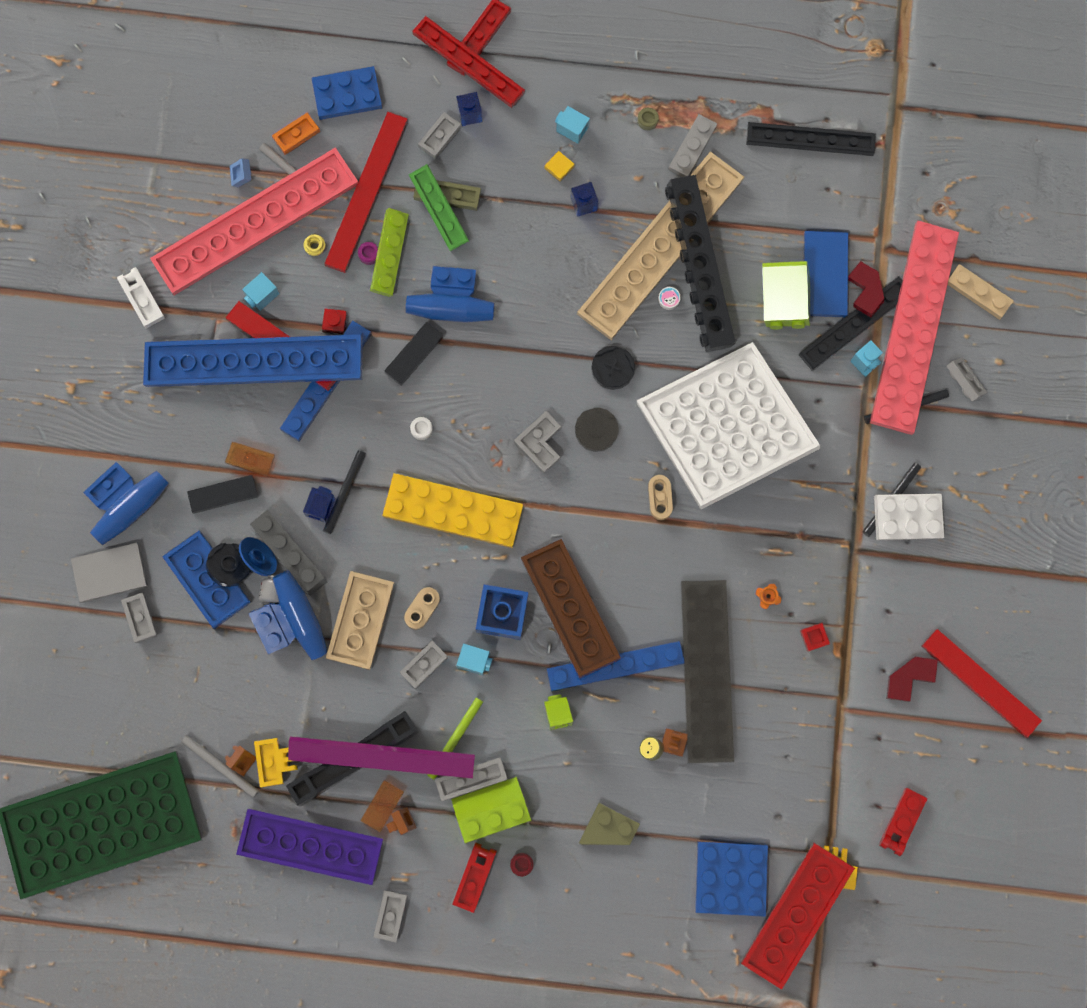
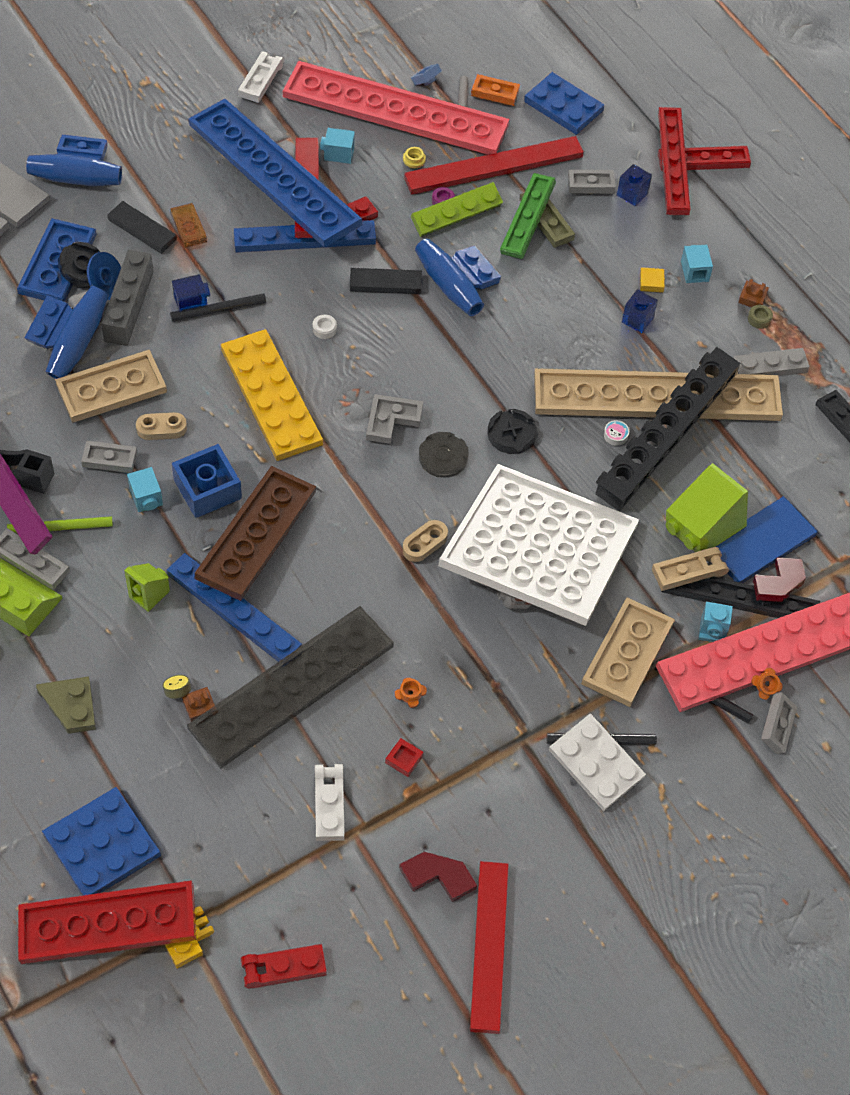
camera: 50 degrees right, 20 degrees down
none -> white plate [315,764,344,841]
none -> tan plate [581,597,675,707]
none -> tan plate [652,547,729,591]
none -> dark orange tile [738,279,769,307]
none -> orange plate [751,668,783,700]

